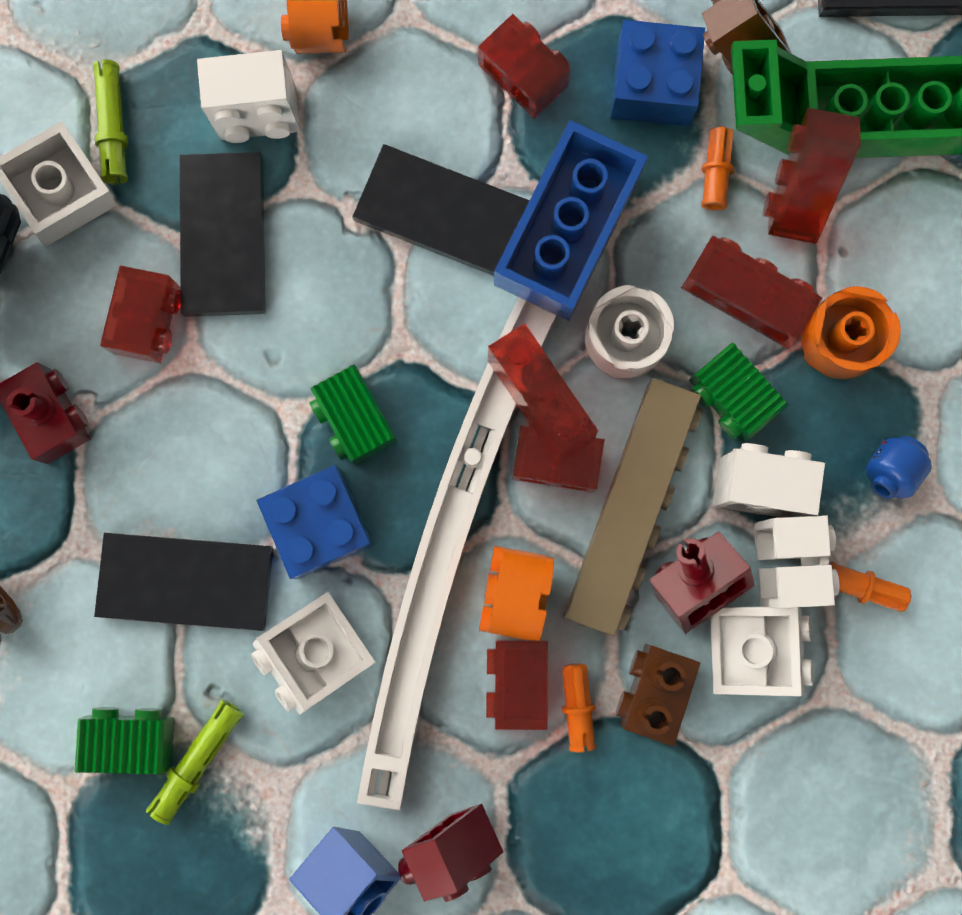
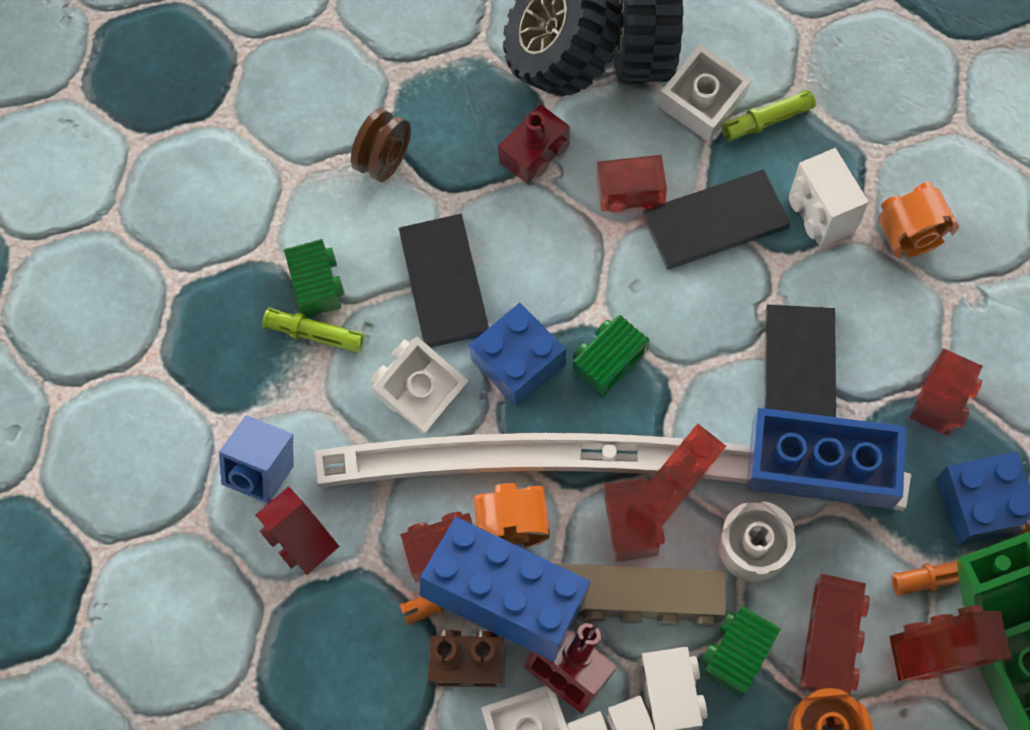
camera: 75 degrees right, 15 degrees down
none -> blue brick [419,517,591,662]

